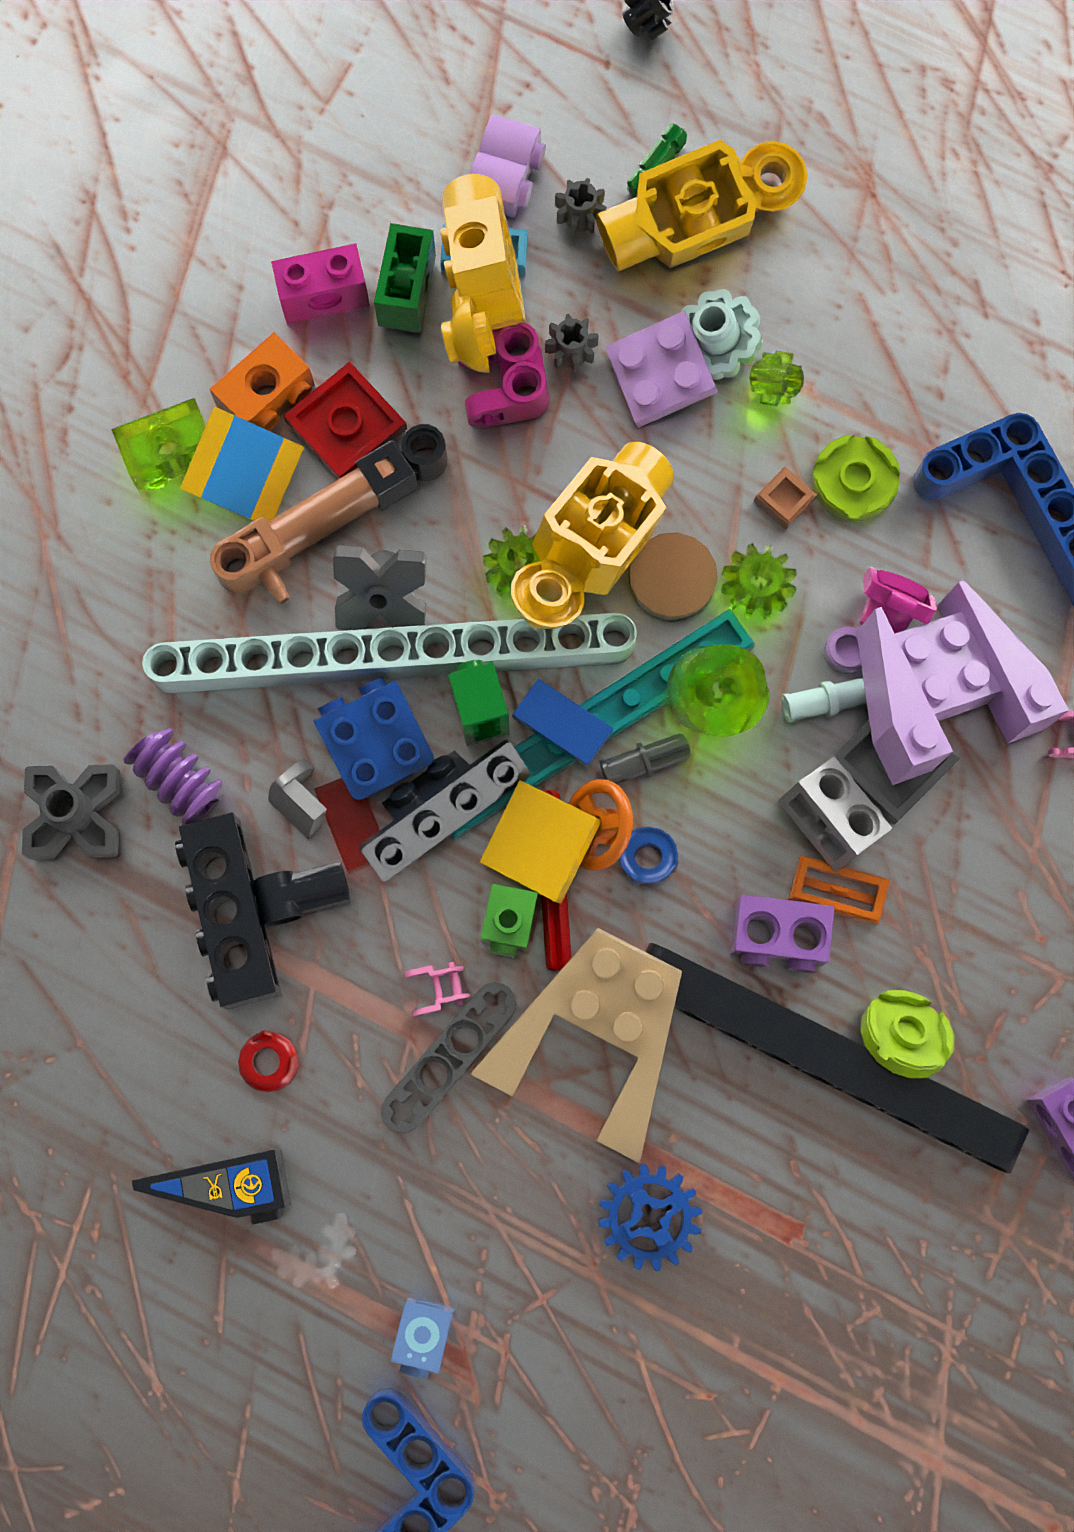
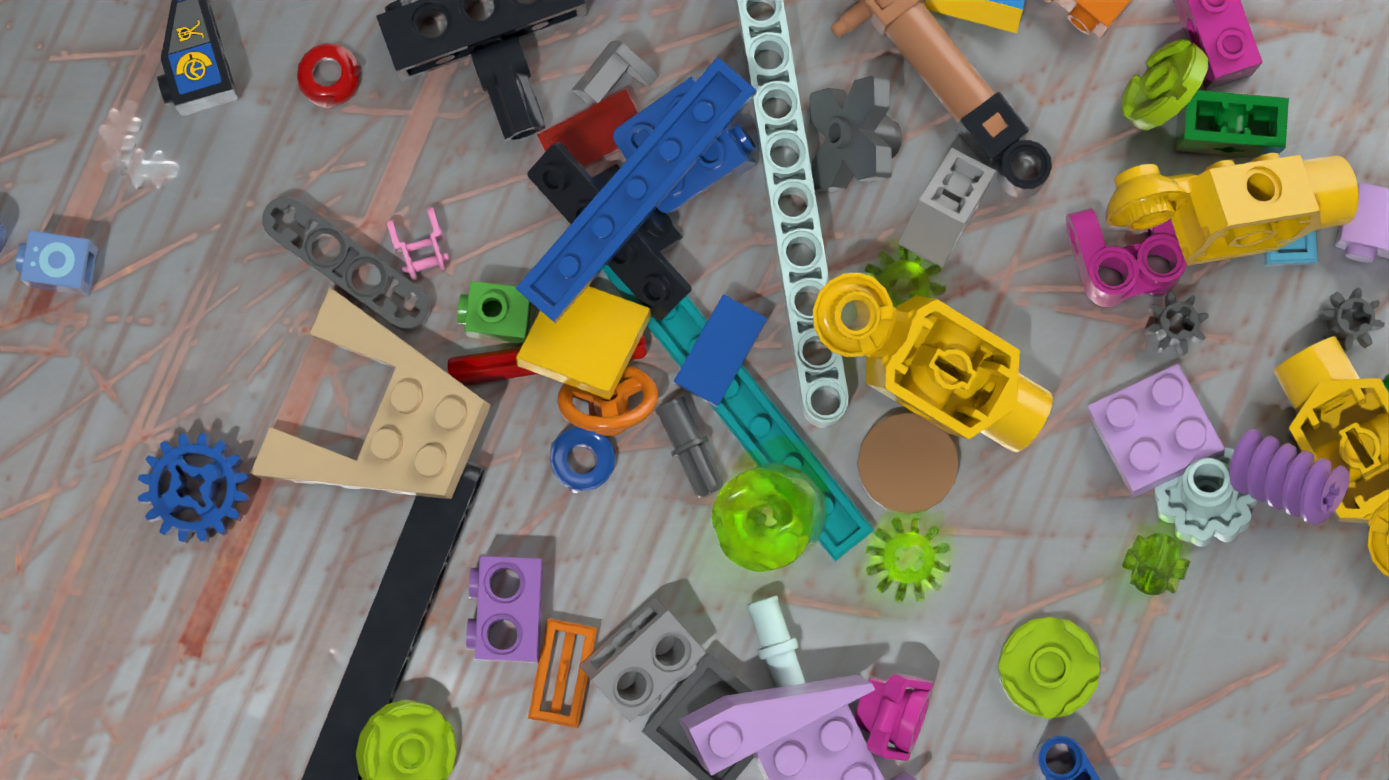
camera: 85 degrees right, 5 degrees up
red plate [283,361,407,479] -> none
green brick [448,660,510,746] -> none
nougat tile [754,466,817,530] -> none
lavender tile [824,627,862,674] -> none
none -> blue plate [515,57,757,324]
none -> light grey brick [898,148,996,268]
none -> lime tile [1121,39,1208,130]
none -> medium lavender piece [1229,429,1349,525]

